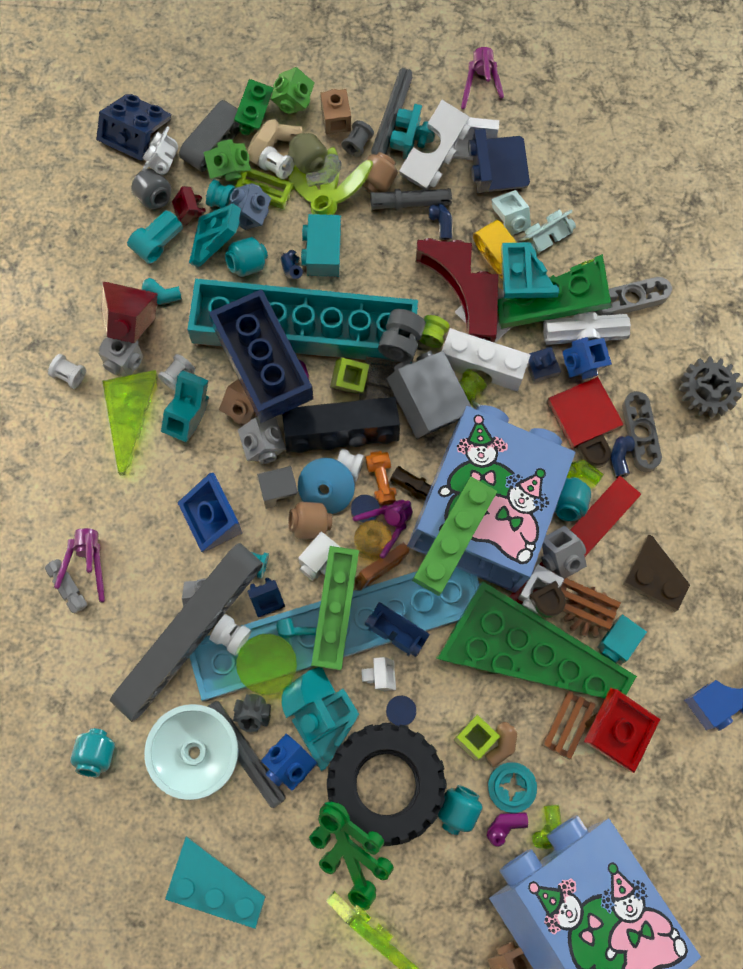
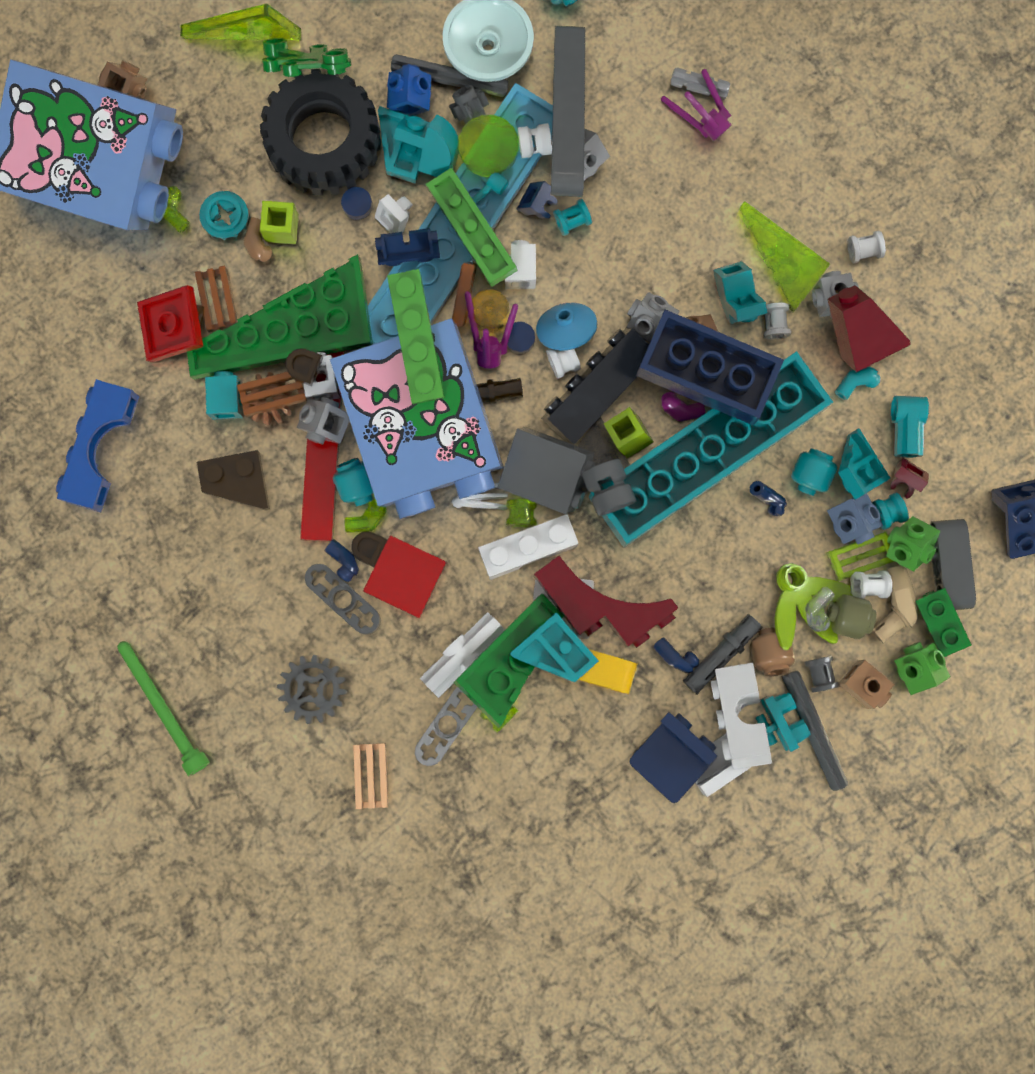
camera: 140 degrees right, 10 degrees up
dark grey head [131,168,172,210] -> none
white hinge [142,126,178,175] -> none
blue slope [177,472,243,552] -> none
dark grey panel [257,466,298,509] -> none
medium nougat head [288,502,332,540] -> none
teal brick [301,214,341,277] -> none
orange bar [365,450,397,505] -> none
lime wheel [419,315,450,348] -> none
teal head [437,785,483,835] -> none
magenta plant [461,47,504,109] -> none
magenta arm [487,812,528,847] -> none
light aqua bracket [491,190,531,235] -> none
light aqua hinge [518,209,576,254] -> none
dark blue tile [527,347,561,383] -> none
blue brick [562,337,612,380] -> none
none -> light nougat tile [353,743,388,809]

